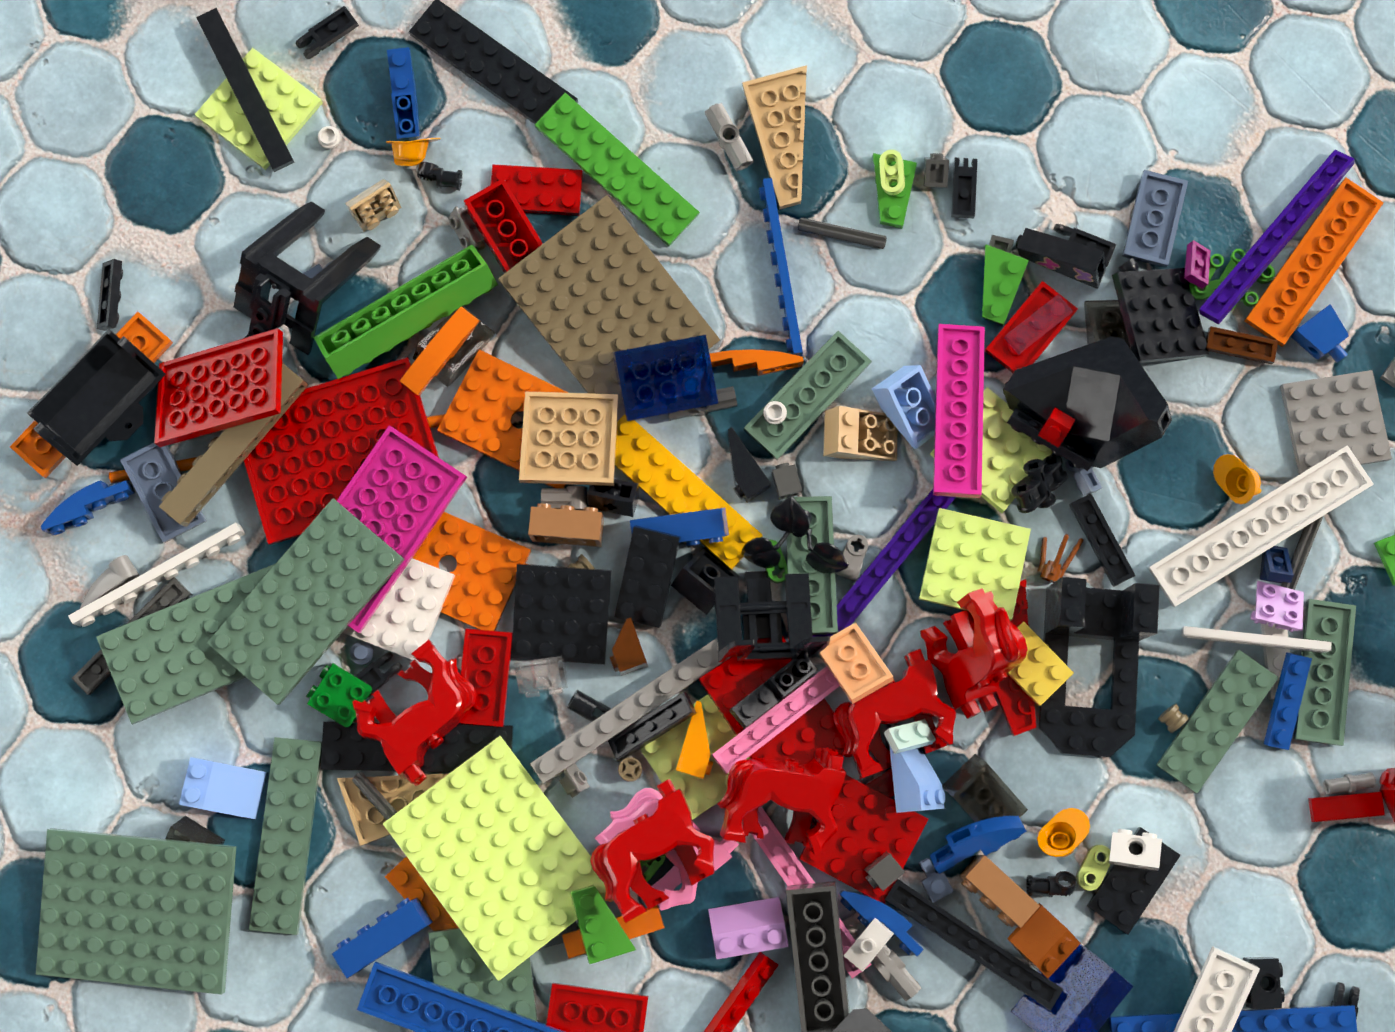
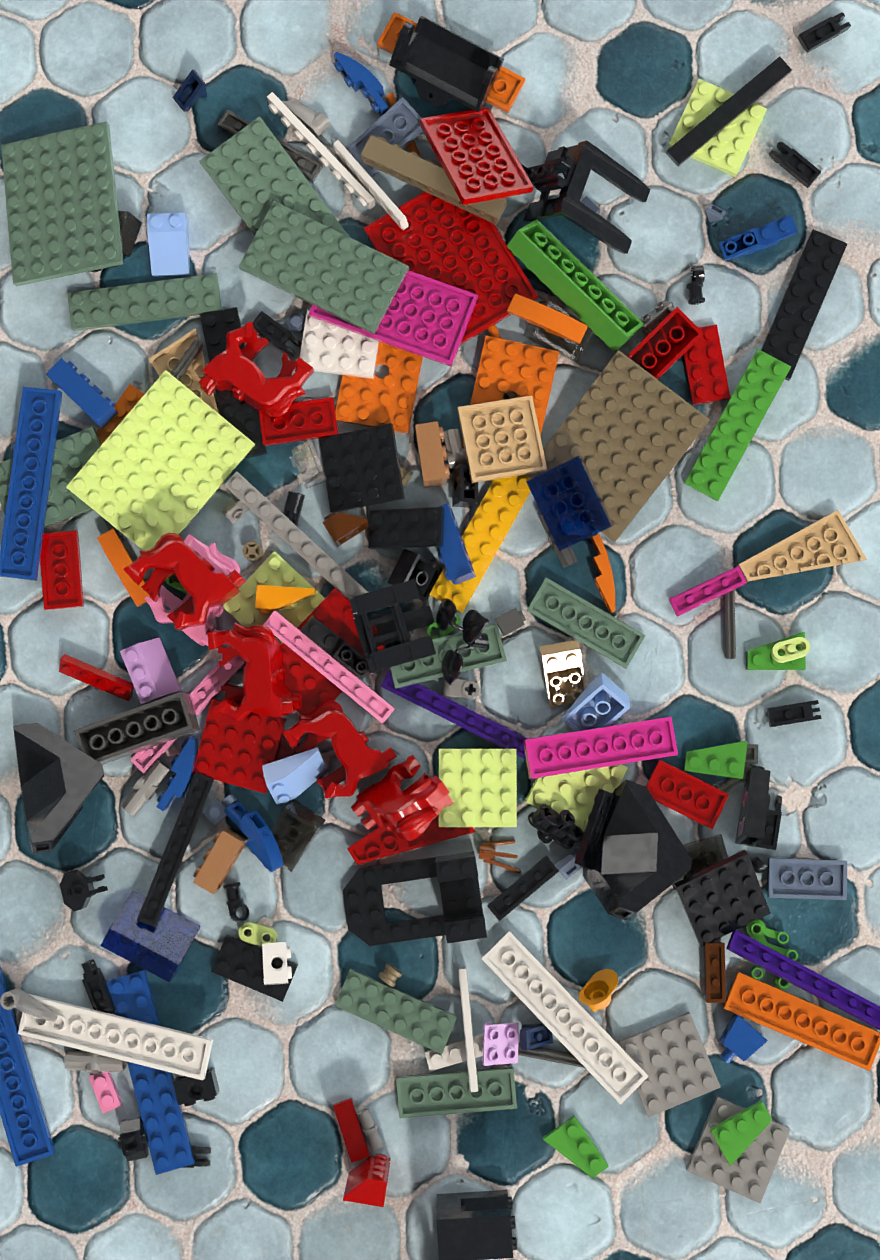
camera: 80 degrees right, 5 degrees up
black plate [97,259,123,331] -> none
green bracket [306,663,372,727] -> none
white plate [318,126,341,149] -> none
tan slope [345,179,402,232] -> none
light orange piece [386,138,441,166] -> none
bright green wing [570,885,636,964] -> none
black tile [608,692,696,762] -> none
light grey piece [705,103,753,171] -> none
black slope [727,427,771,503] -> none
blue plate [759,178,803,356] -> none
white plate [763,401,787,425] -> none
light nougat plate [819,622,894,704] -> none
white plate [844,918,894,972] -> none
dark grey brick [864,851,905,891] -> none
light aqua plate [884,719,936,754] -> none
dark grey bracket [924,153,949,188] -> none
clear pink plate [1004,294,1073,355] -> none
light yellow plate [1007,622,1074,706] -> none
dark orange slope [1007,903,1081,979] -> none
light orange piece [1037,808,1090,857] -> none
red brick [1038,407,1075,447] -> none
magenta plate [1184,240,1211,289] -> none
blue plate [1263,652,1312,750] -> none
none -> dark blue slope [172,69,207,112]
none -> white tile [333,140,408,230]
none -> dark pink tile [669,566,747,617]
none -> sand blue slope [705,204,726,222]

